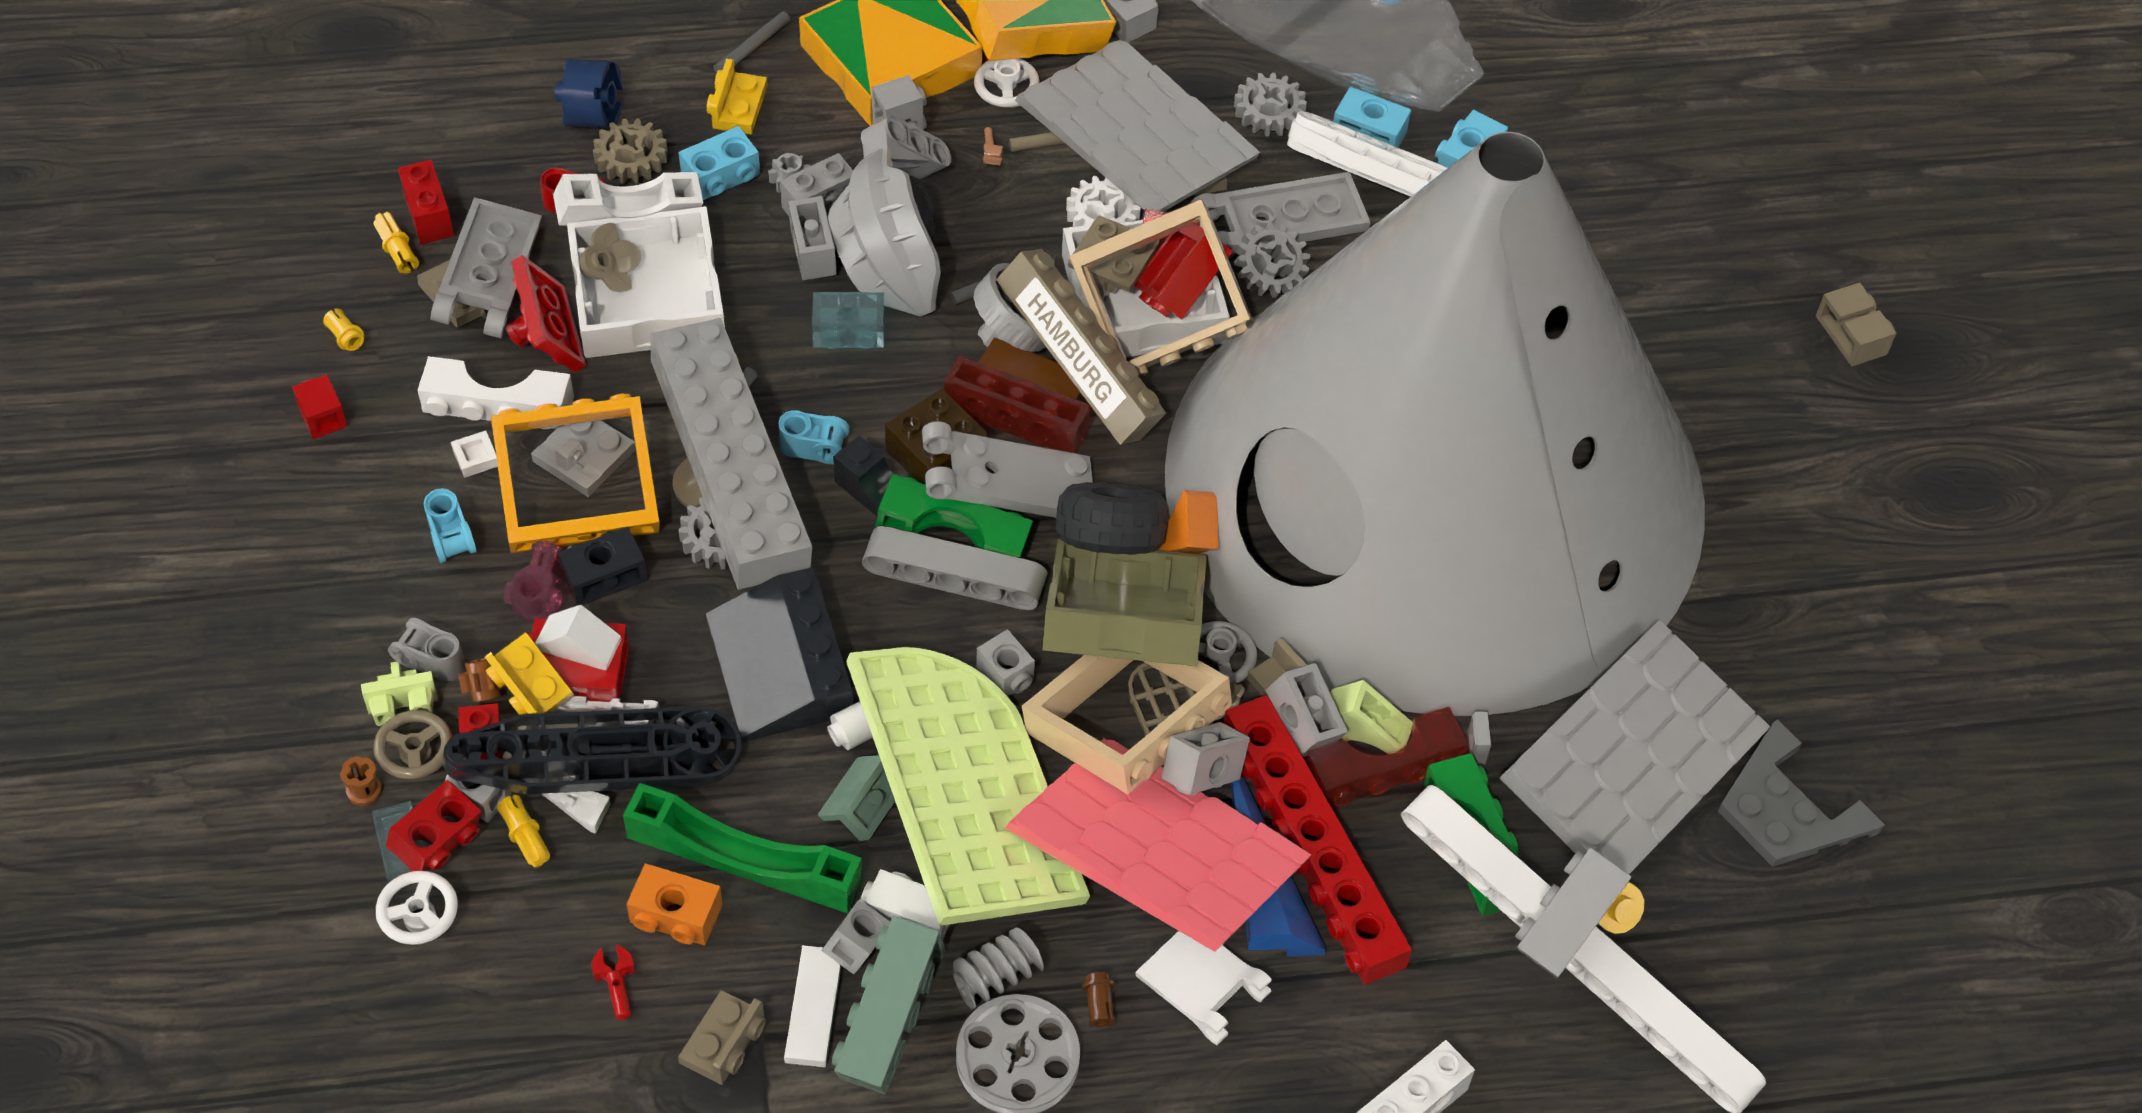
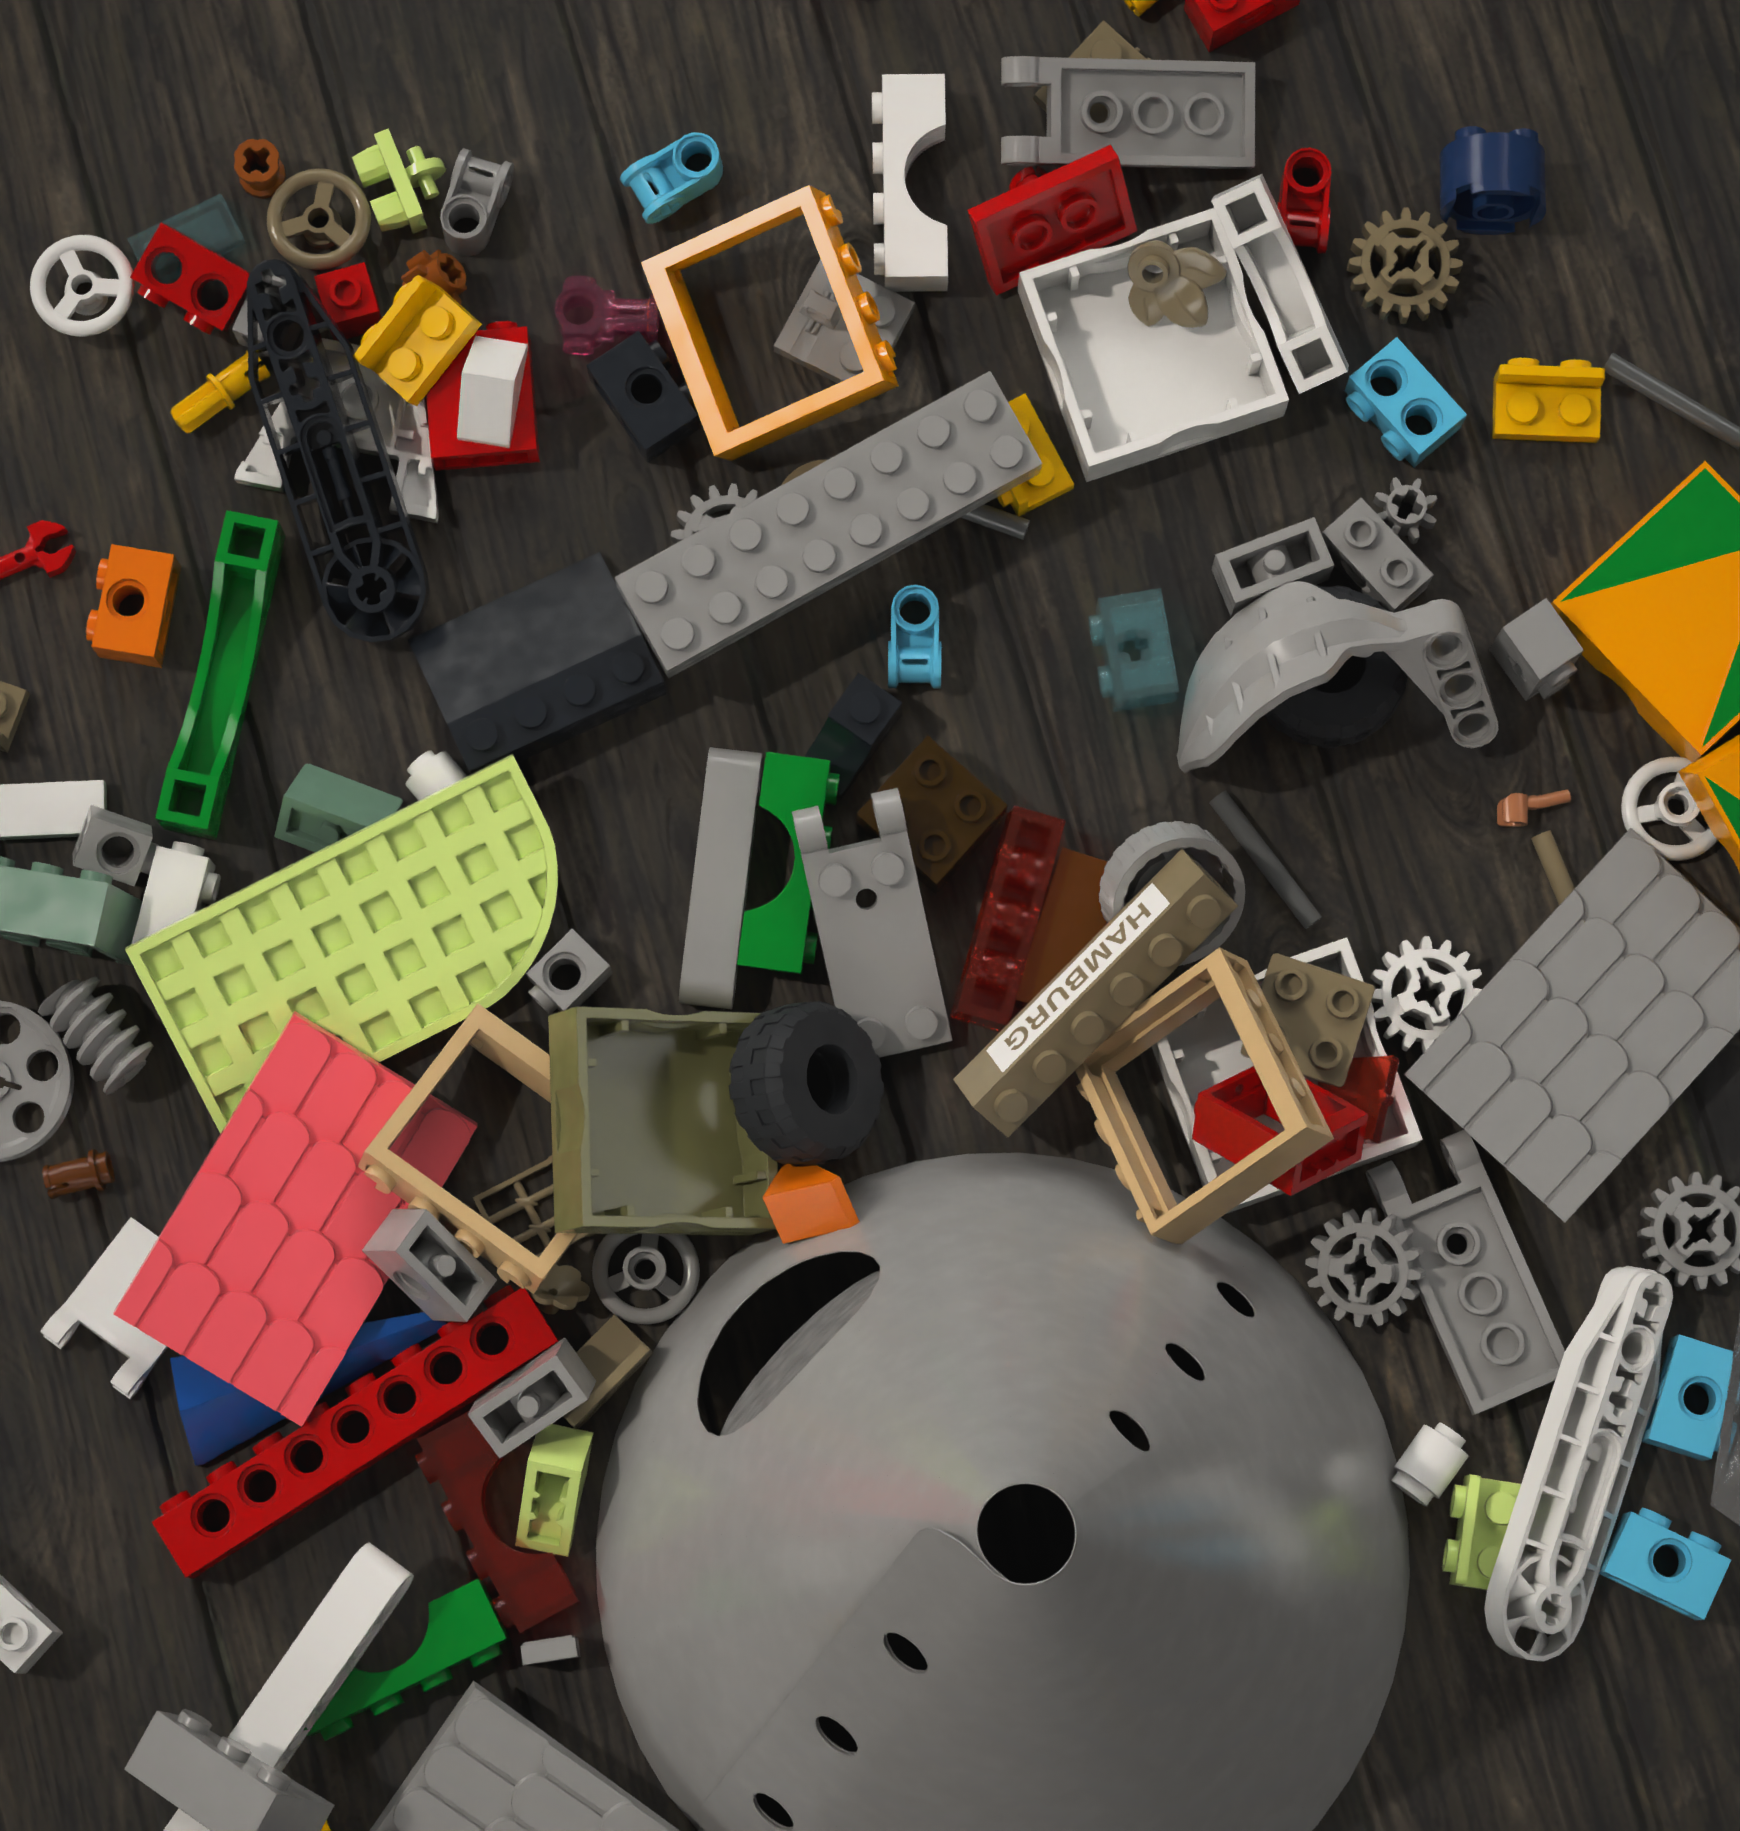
camera: 85 degrees right, 25 degrees up
white plate [451,431,498,478] -> none

